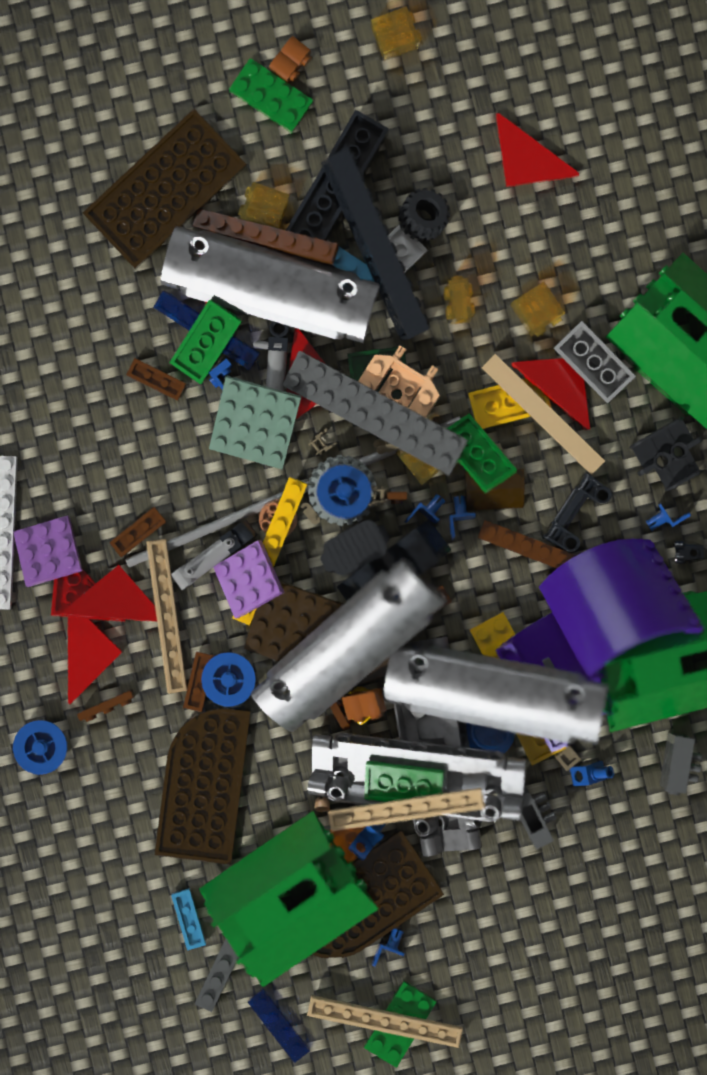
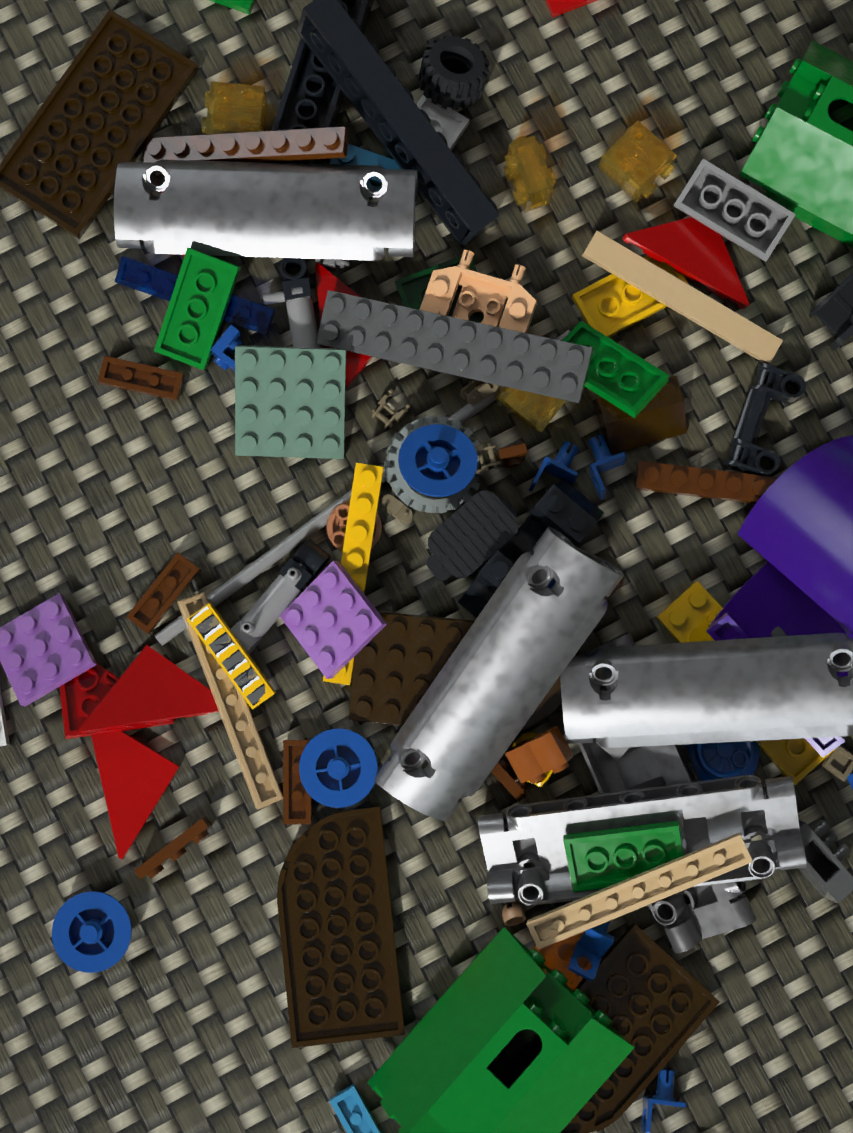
camera: 15 degrees left, 5 degrees down
none -> tile [187,602,276,710]

